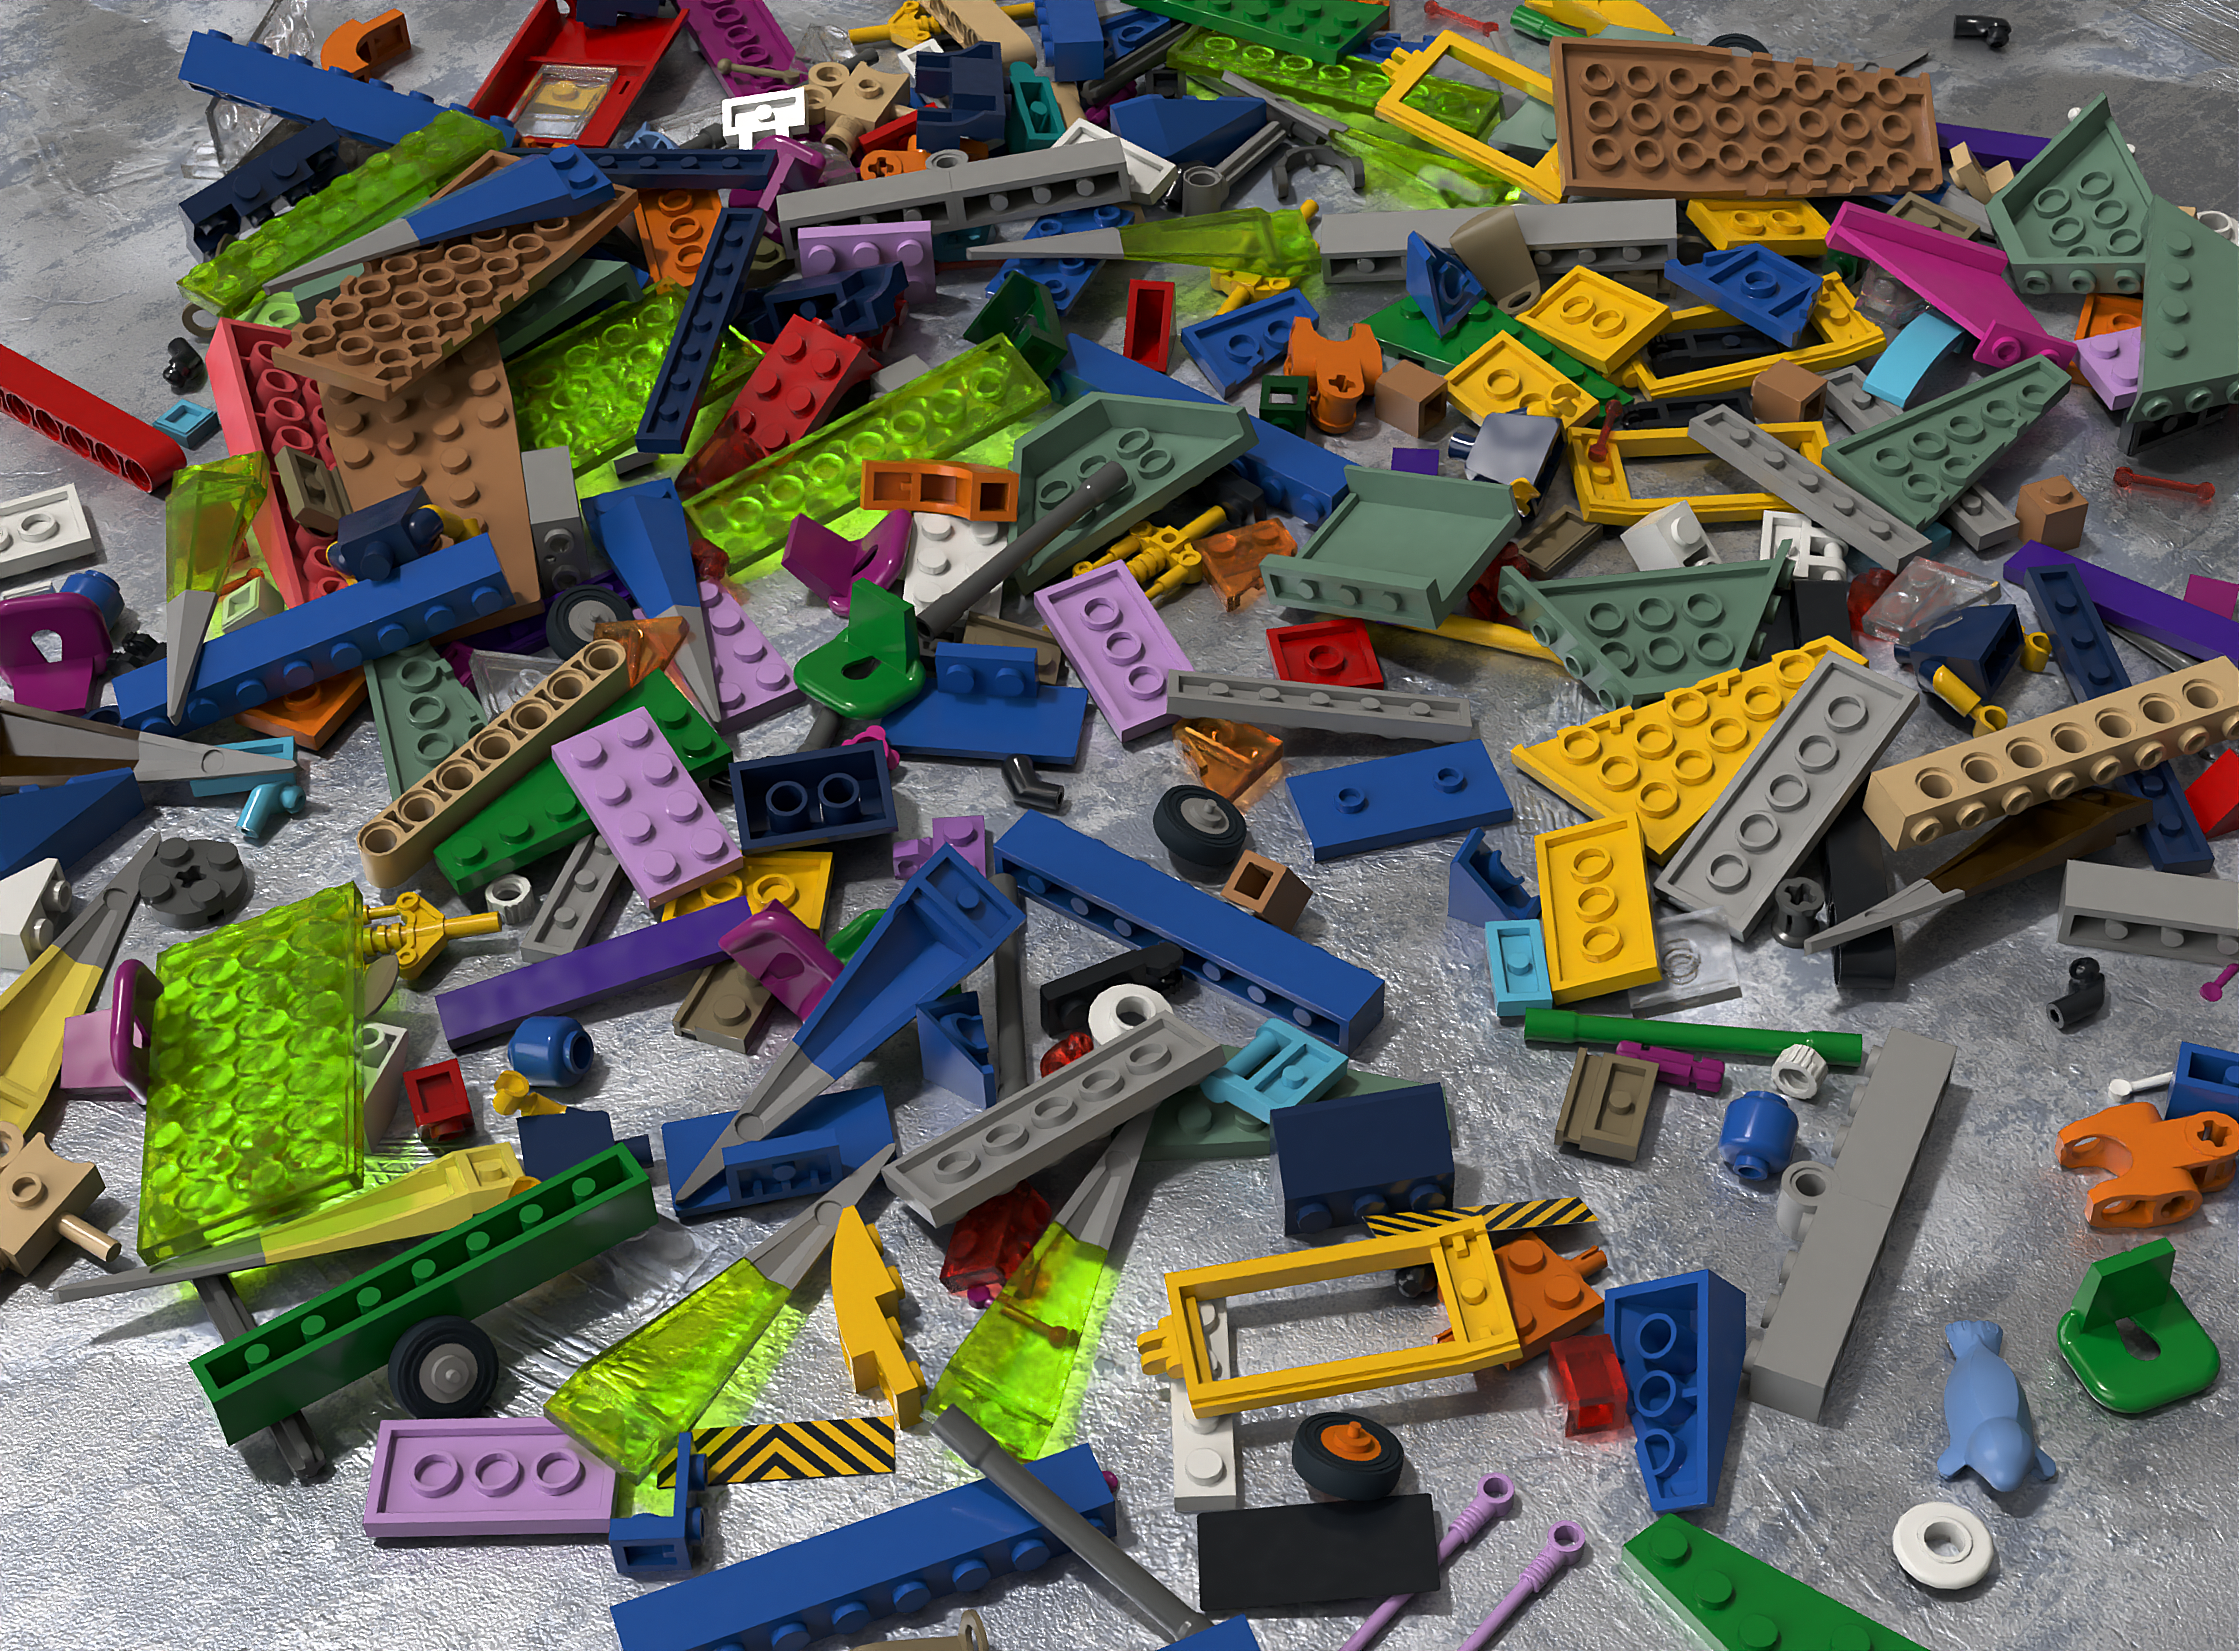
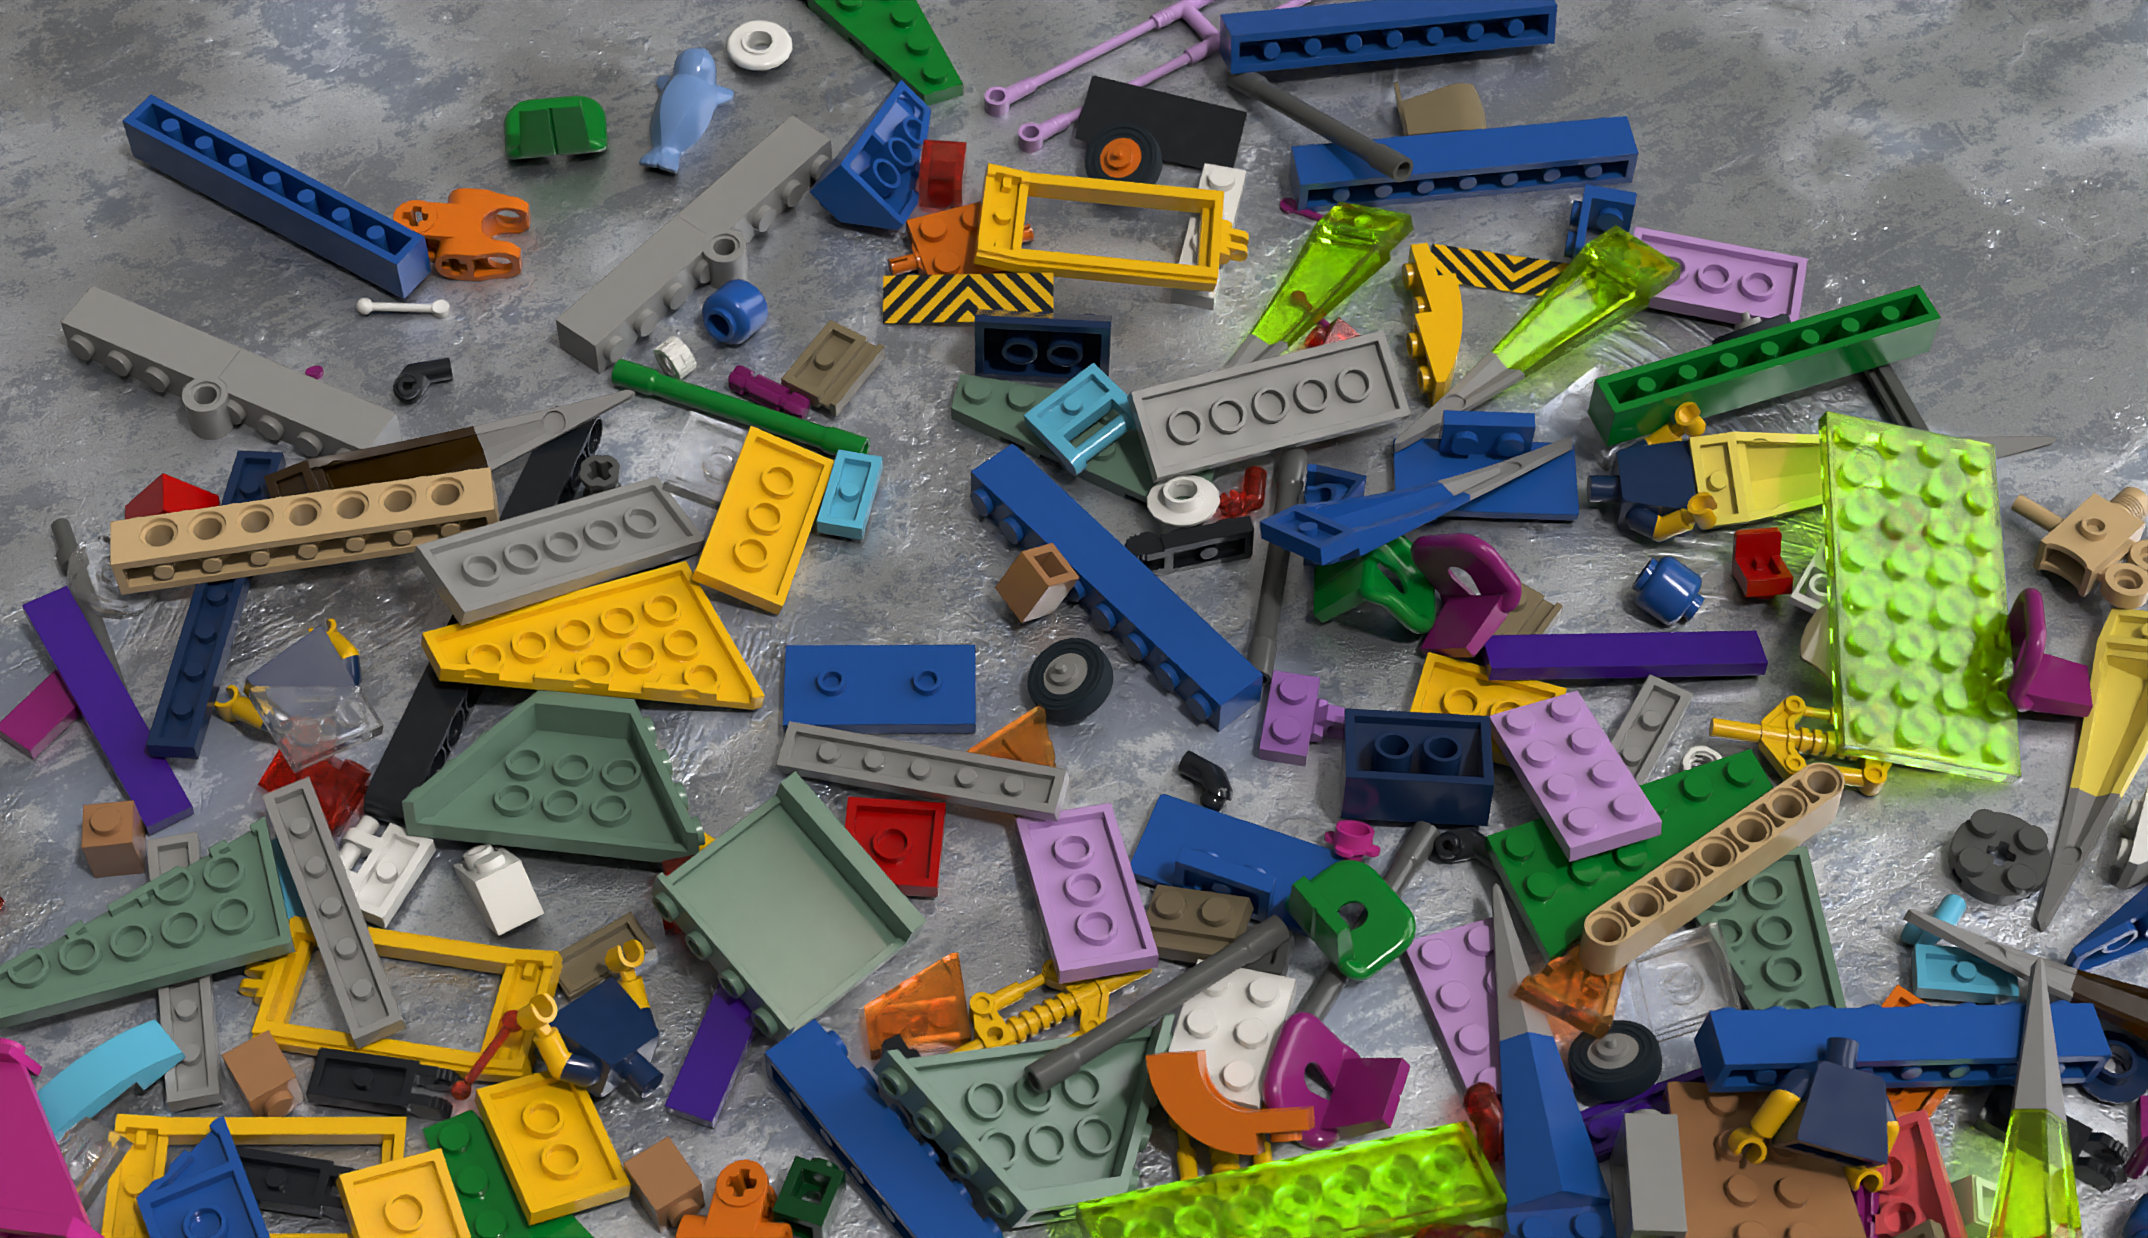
camera: 170 degrees left, 10 degrees up
blue slope [1448,827,1542,929] -> none

